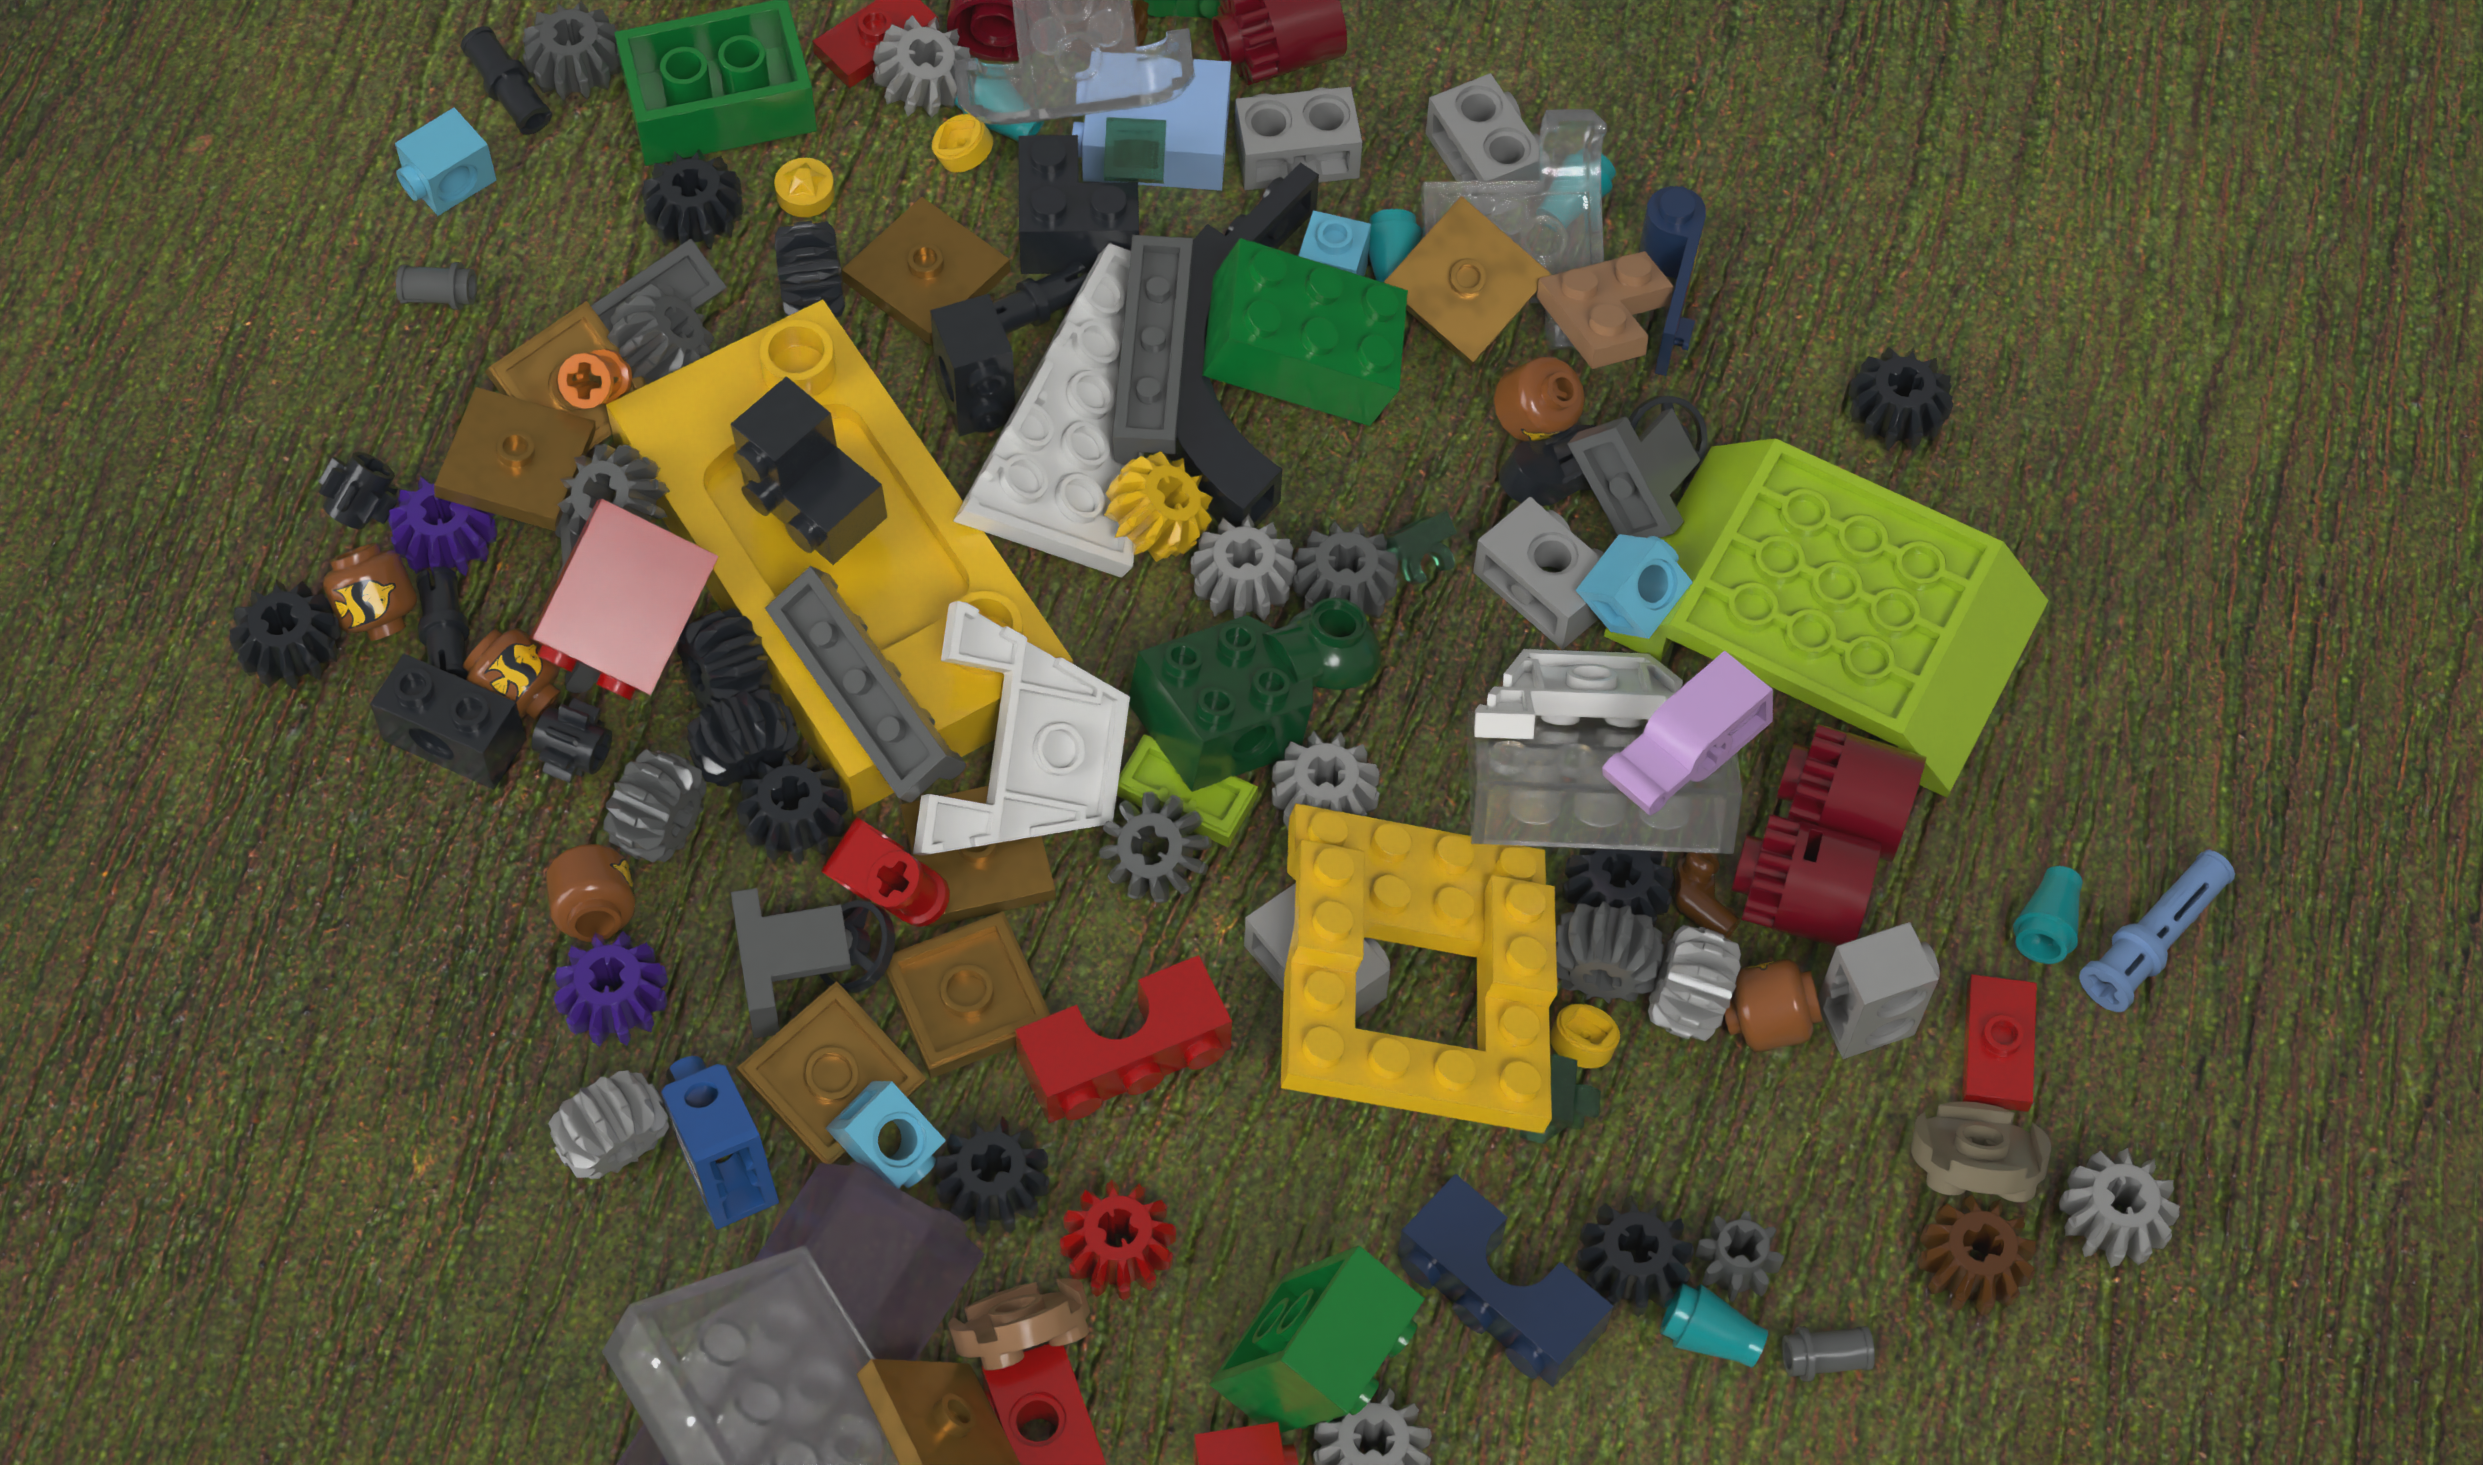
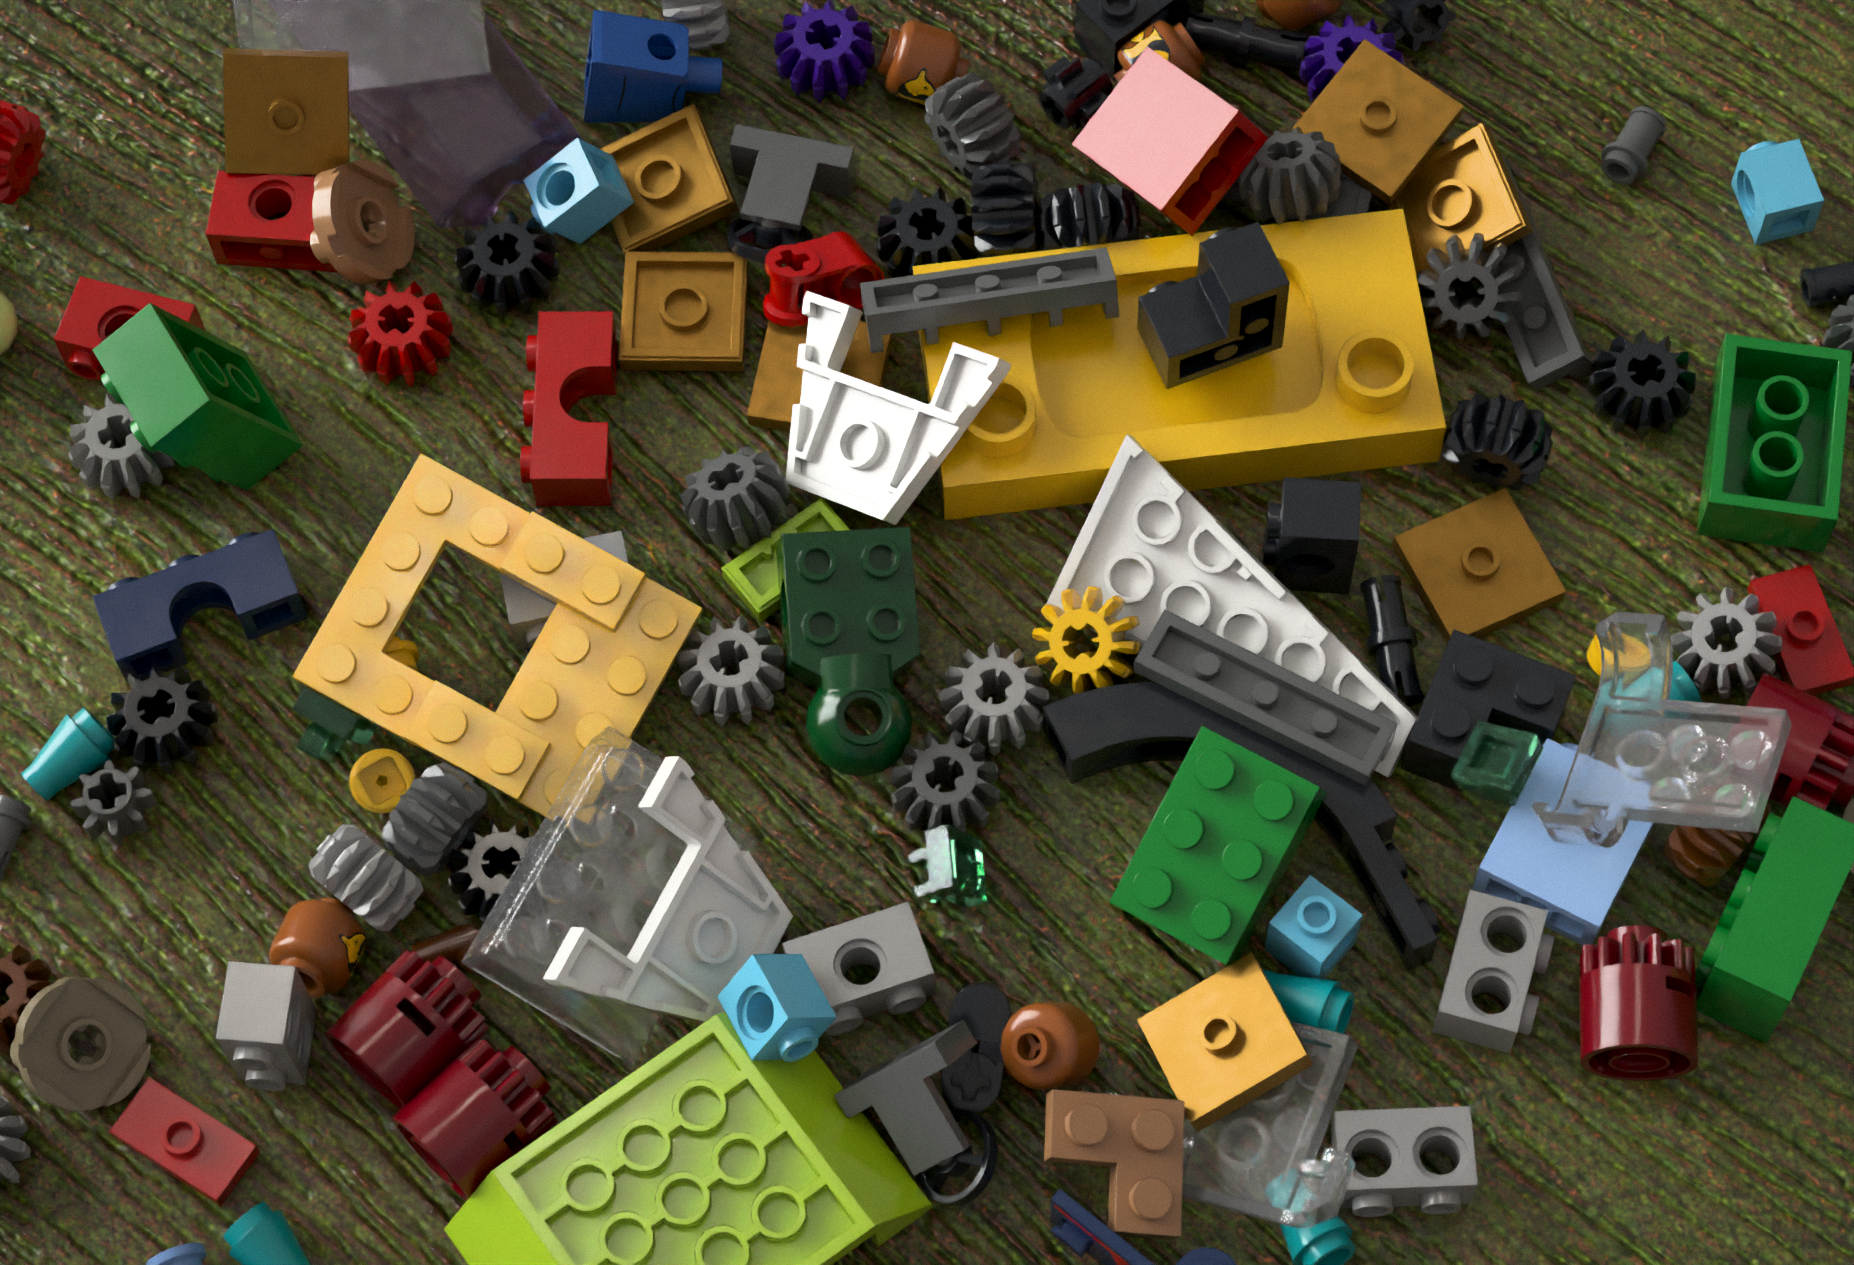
camera: 120 degrees right, 5 degrees up
orange bush [558,349,632,409] -> none
yellow tile [774,158,835,217] -> none
lavender piece [1602,651,1773,816] -> none

